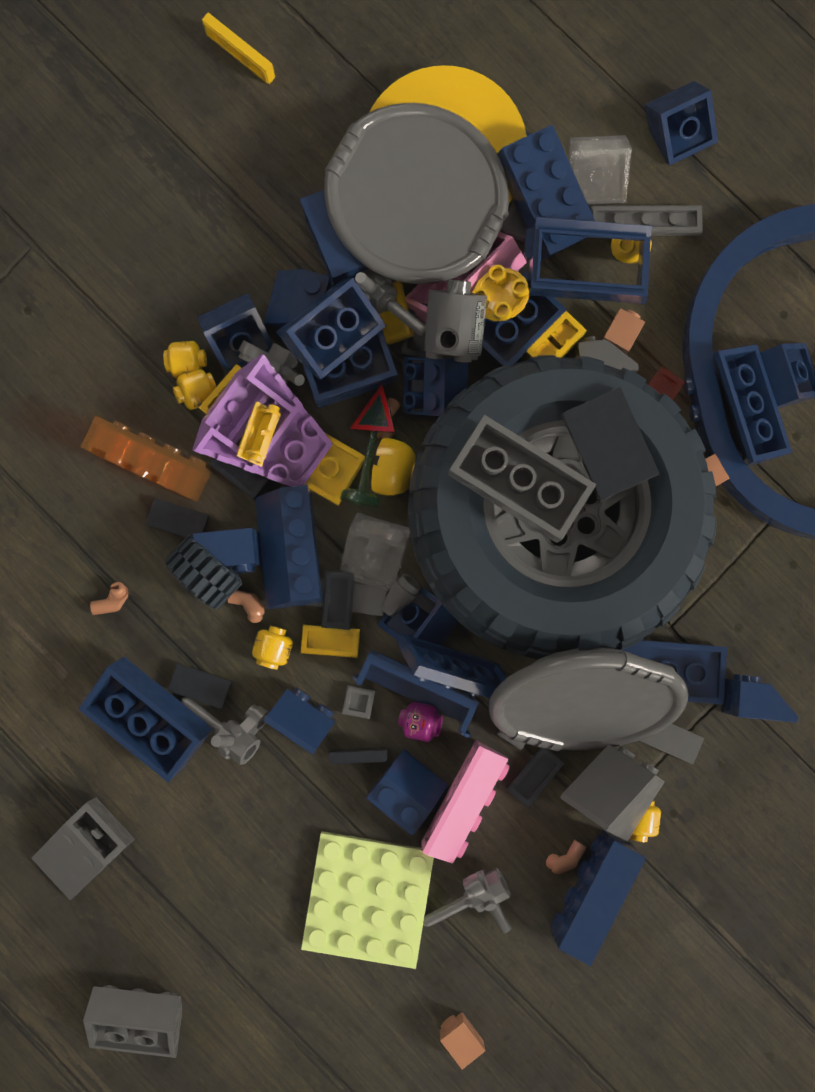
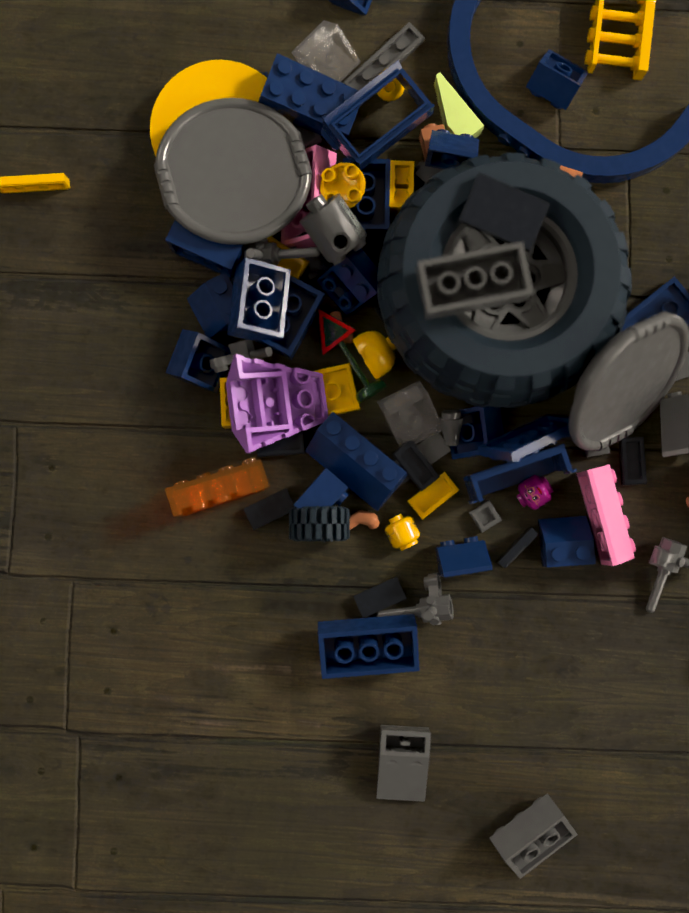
camera: 45 degrees left, 0 degrees up
nougat arm [90,582,128,615] -> none
yellow head [163,341,207,378] -> none
yellow head [173,369,216,410] -> none
yellow hinge [236,401,281,467] -> none
yellowish green plate [301,831,434,969] -> none
clear red plate [648,366,685,400] -> none
dark blue slope [714,344,792,466] -> none
none -> dark blue slope [425,129,479,169]
none -> yellowish green slope [434,72,484,138]

